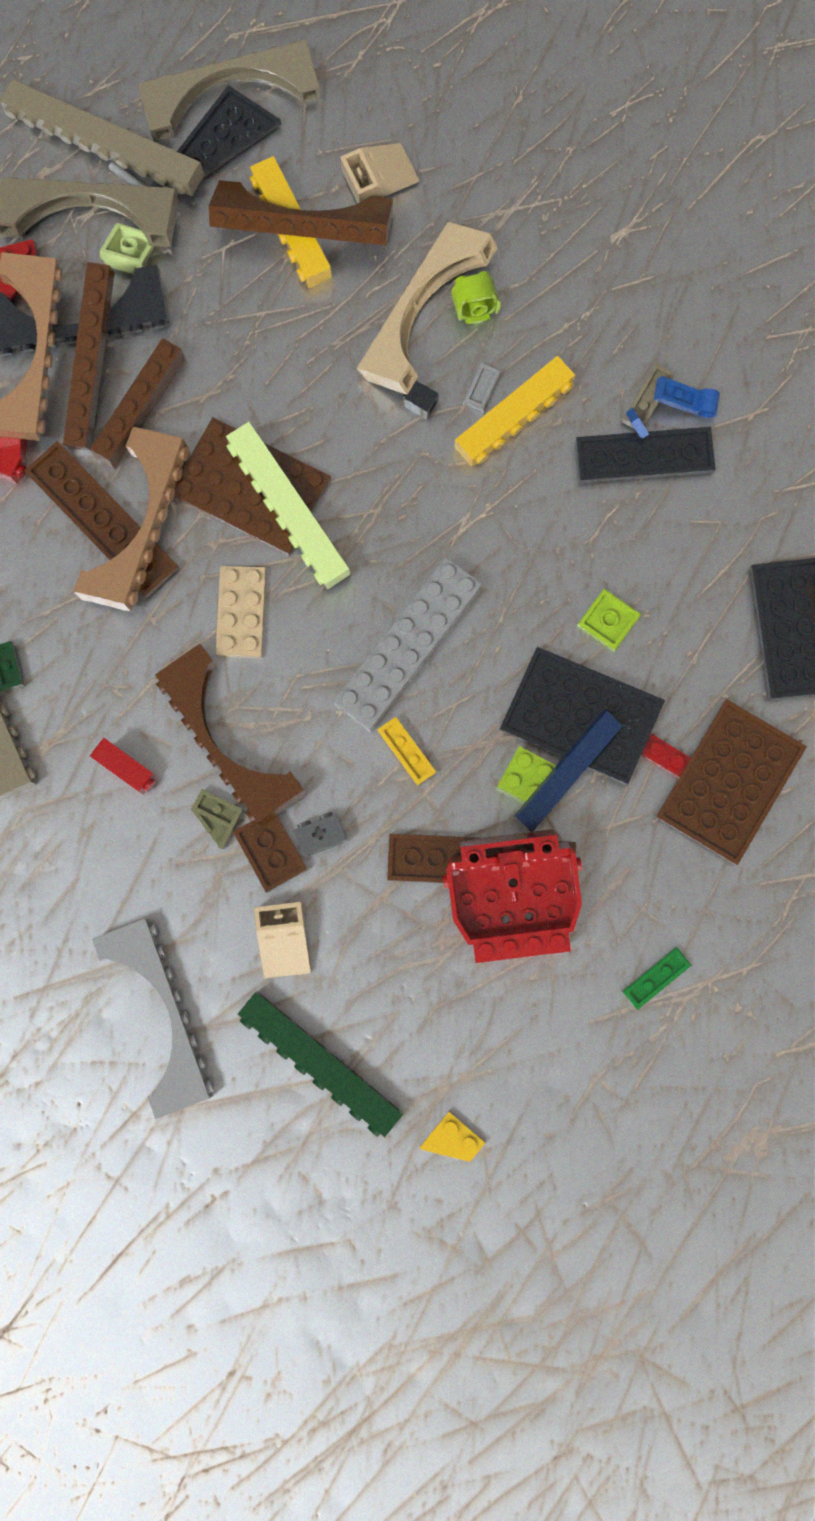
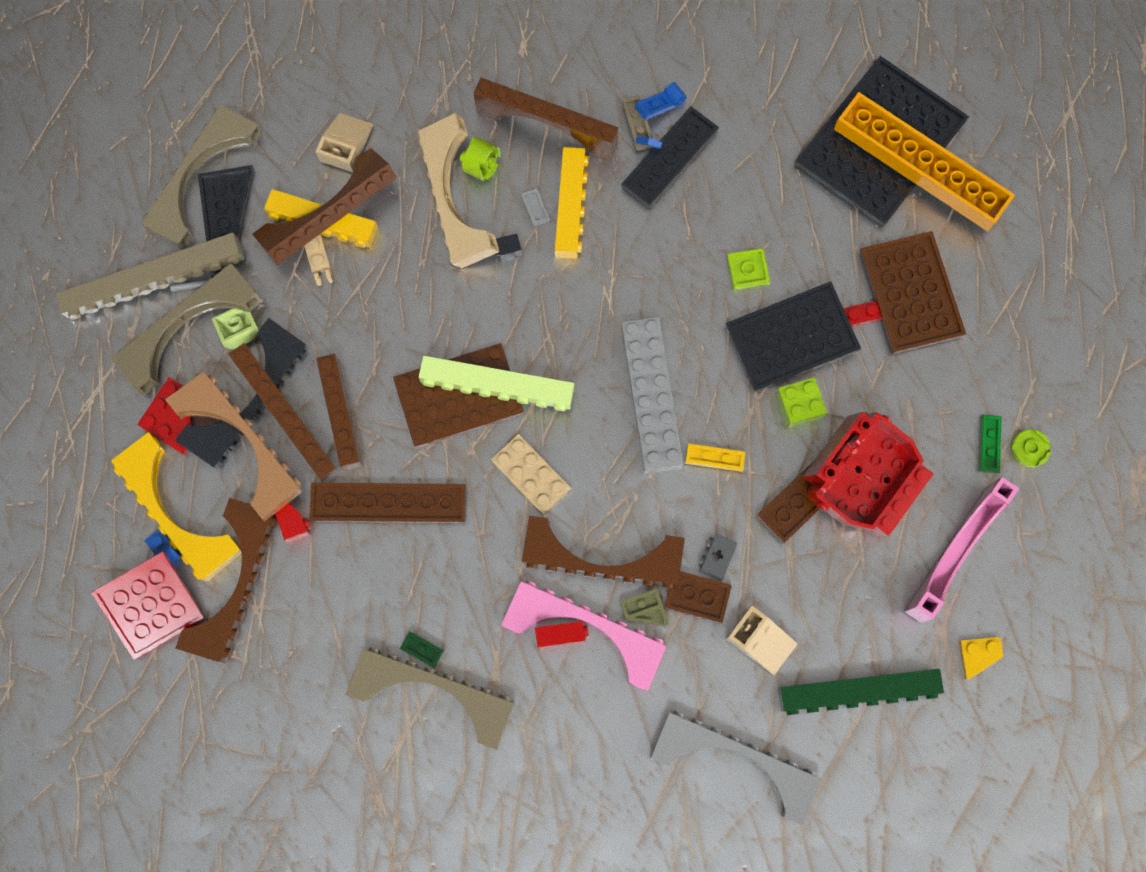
camera: 50 degrees left, 5 degrees down
medium nougat arch [74,427,189,612] -> none
dark blue tile [514,710,622,832] -> none
none -> tan hinge [304,234,333,286]
none -> reddish brown arch [474,77,618,162]
none -> bright pink arch [501,581,667,691]
none -> bright pink arch [905,477,1019,623]
none -> lime tile [1011,429,1051,468]

